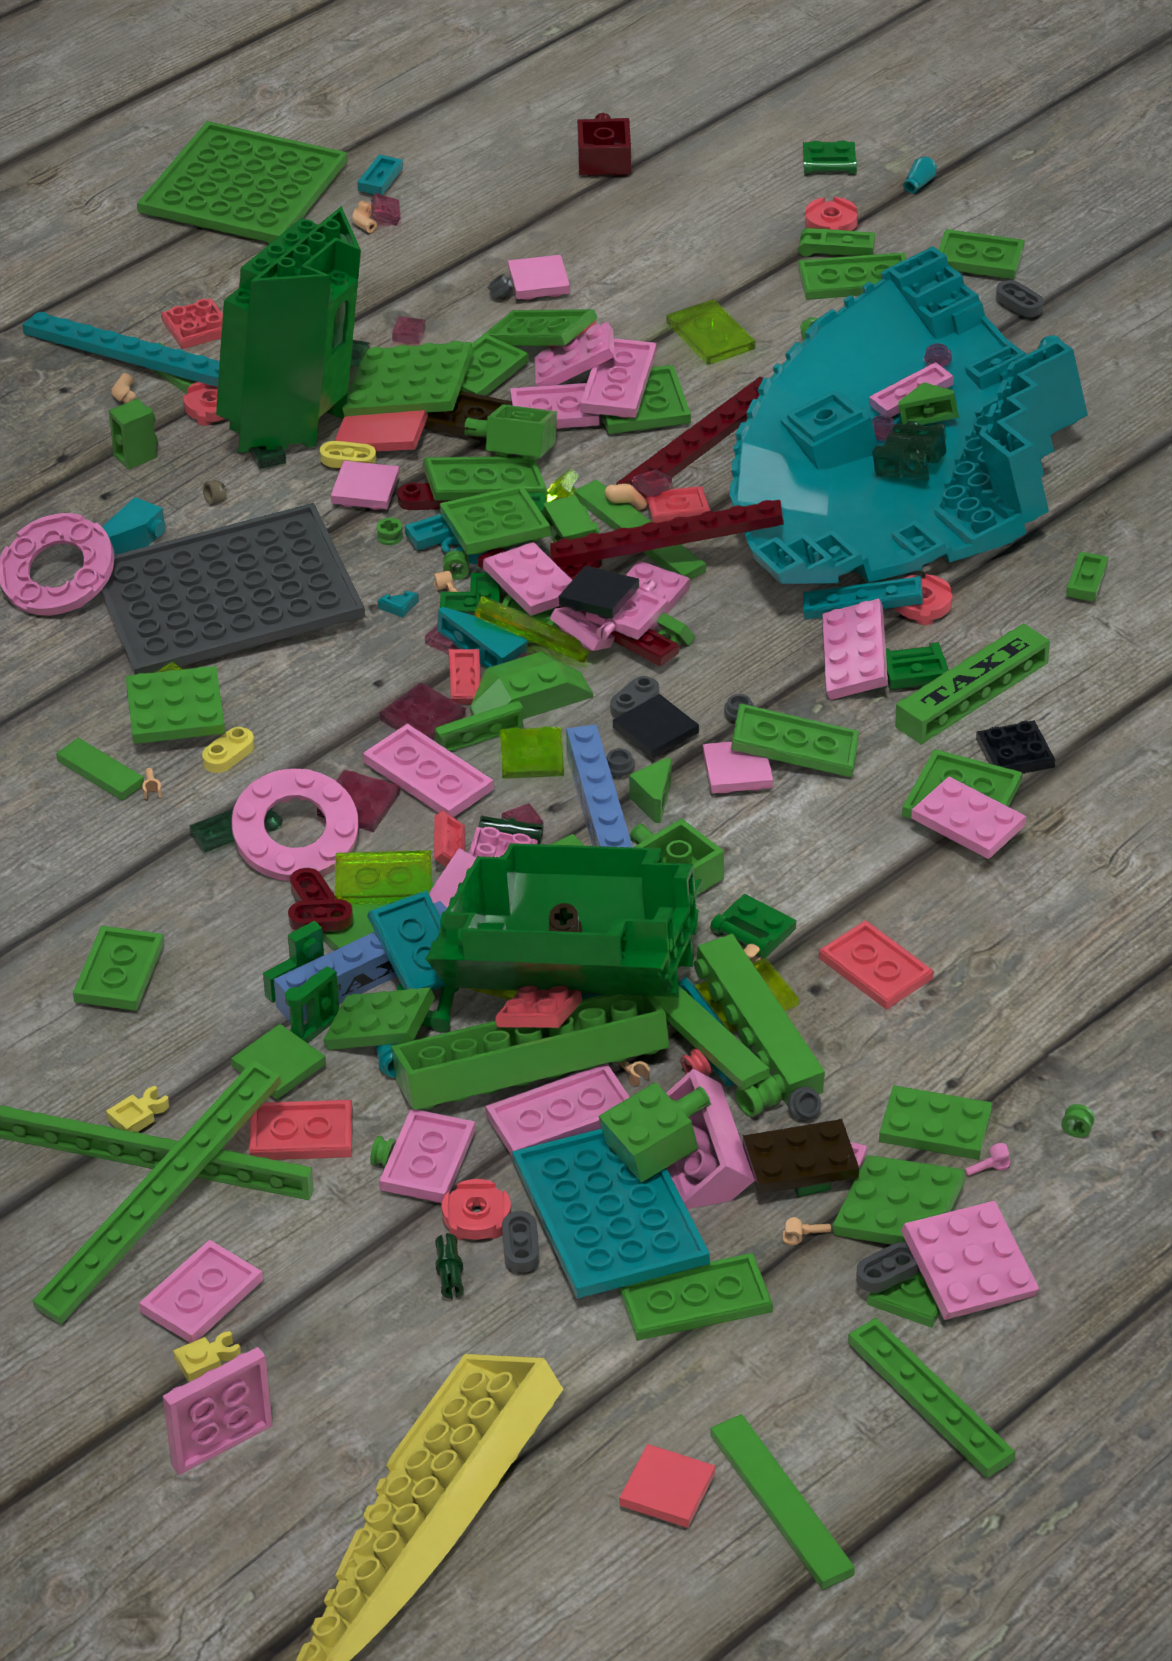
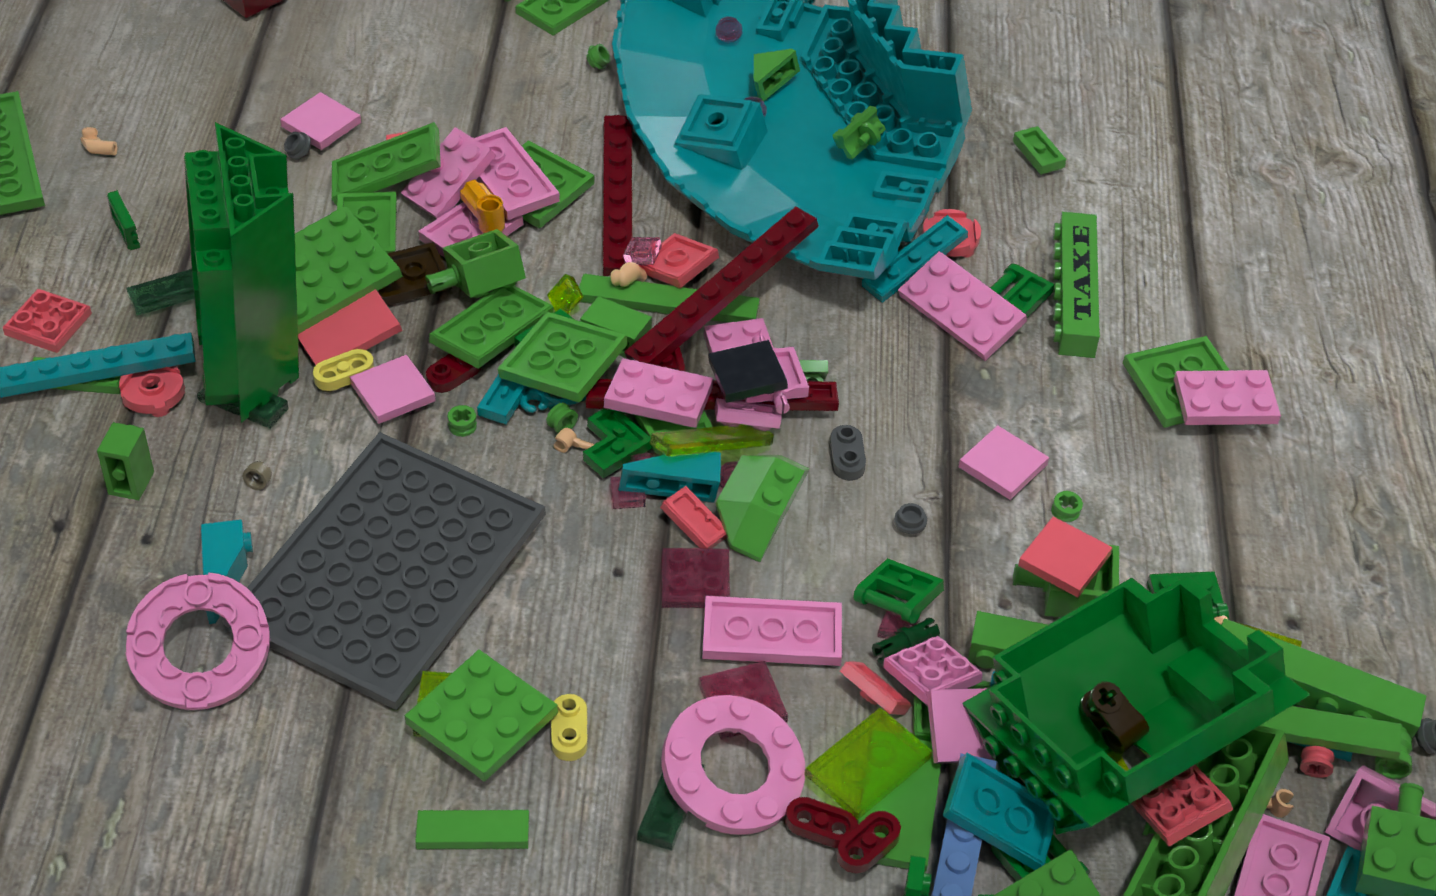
camera: 45 degrees left, 5 degrees up
light nougat arm [112,373,136,404] -> none
light nougat hand [142,768,162,800] -> none
teal plate [357,154,403,196] -> none
clear pink plate [371,193,401,226] -> none
teal tile [378,591,419,618] -> none
bright green tile [435,701,523,752] -> none
clear neon green tile [500,726,564,779] -> none
medium blue brick [566,724,633,847] -> none
black tile [613,694,699,759] -> none
bright green slope [629,758,672,823] -> none
clear neon green tile [666,299,755,365] -> none
dark grey plate [724,694,754,721] -> none
bright green tile [730,704,859,777] -> none
coral tile [819,920,934,1010] -> none
bright pink plate [869,362,953,419] -> none
clear green hips [872,421,947,480] -> none
black tile [976,720,1056,774] -> none
none -> light orange piece [460,179,505,233]
none -> bright green hips [833,106,886,159]
none -> green plate [853,558,944,624]
none -> coral tile [1018,516,1113,598]
none -> bright green bush [1051,491,1083,522]

